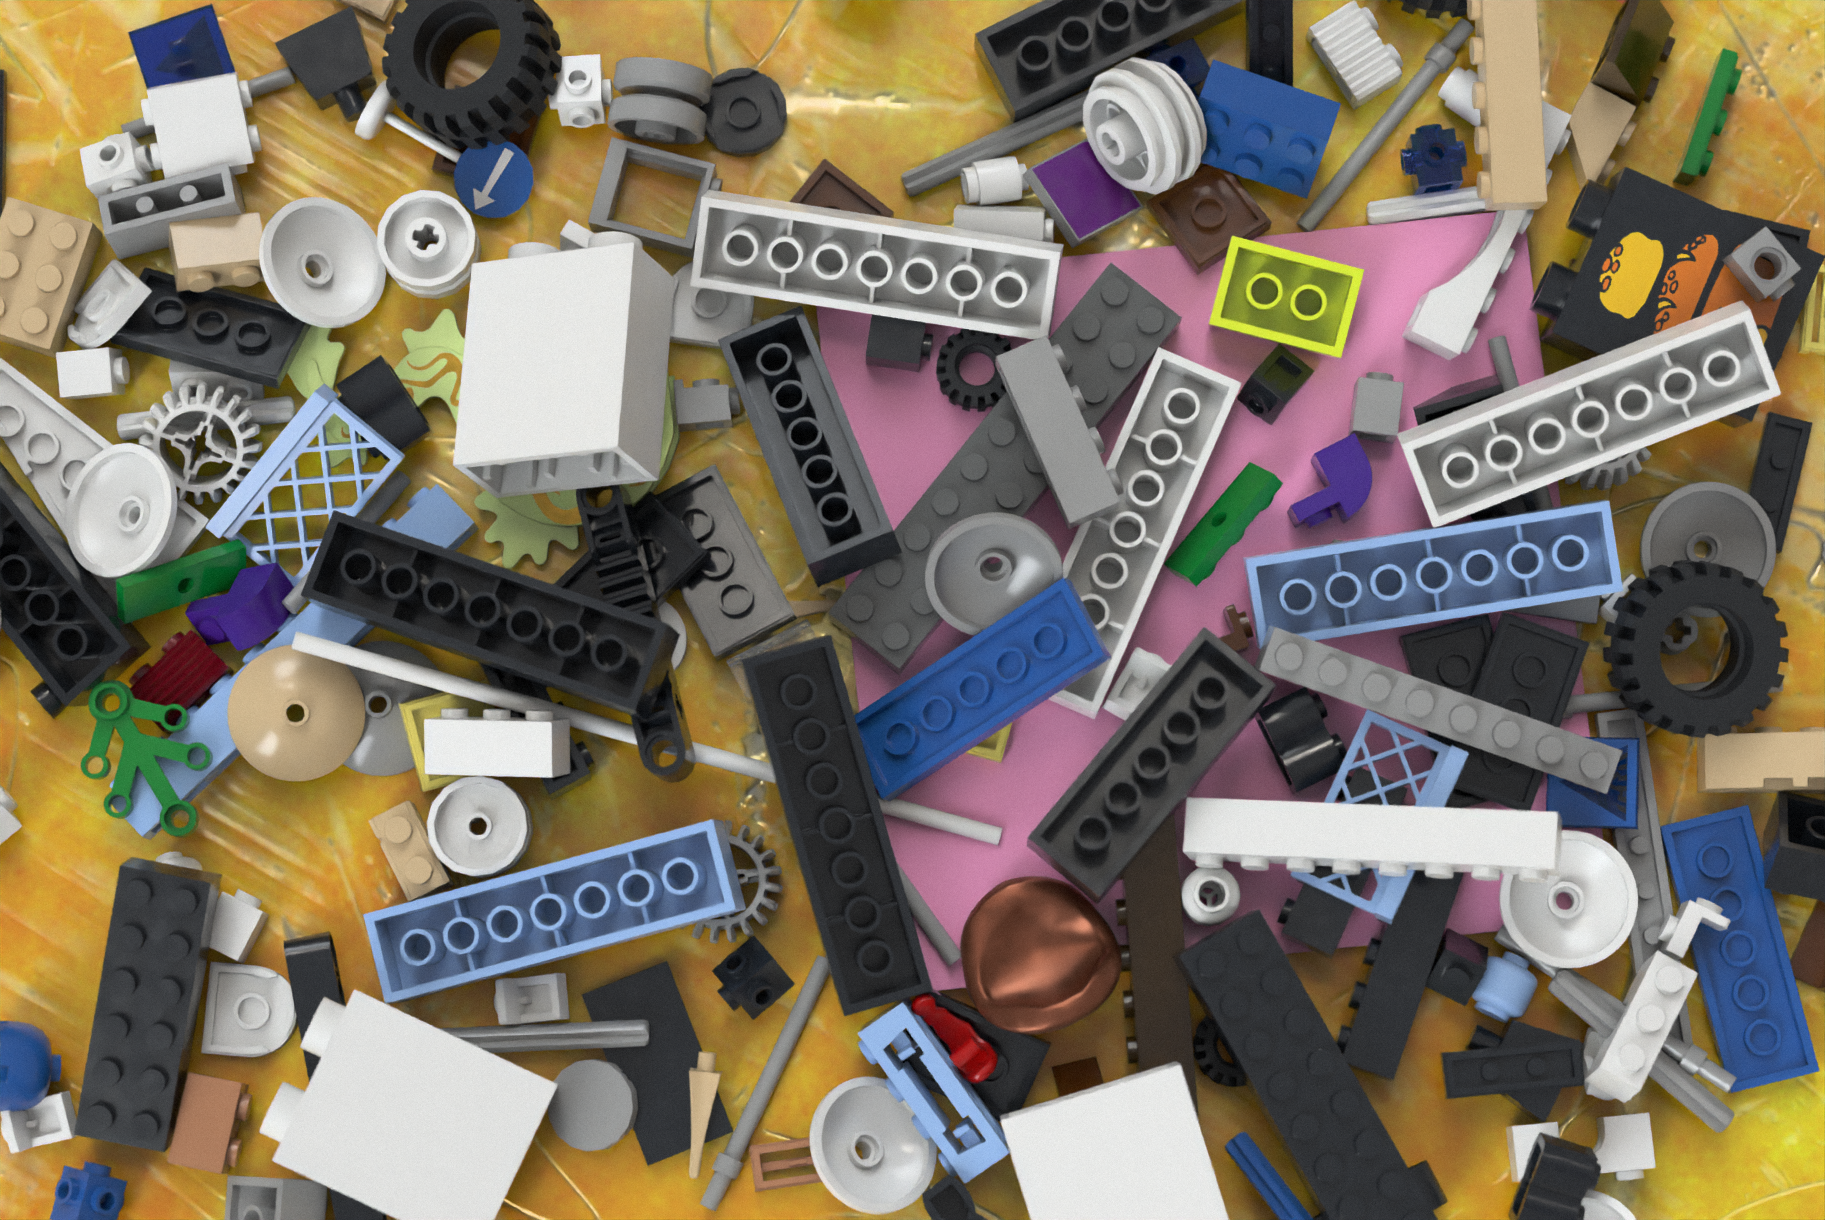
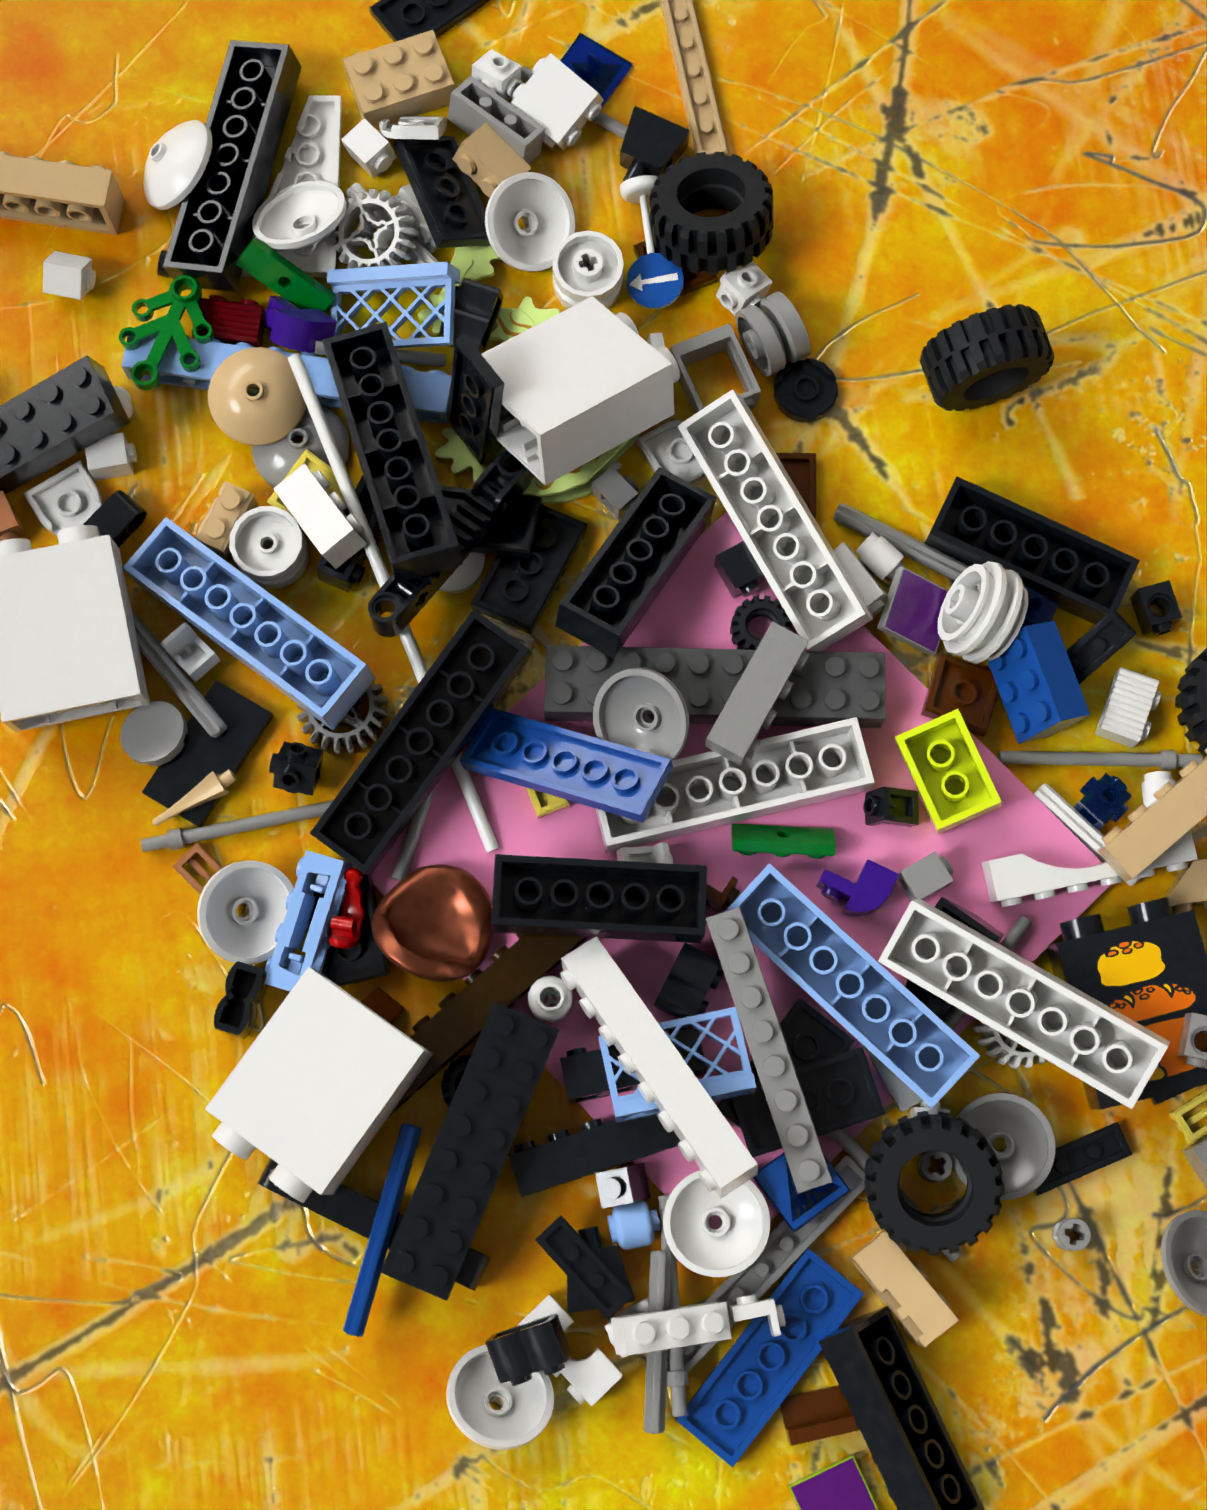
camera: 50 degrees right, 5 degrees down
none -> black tile [447,335,505,467]

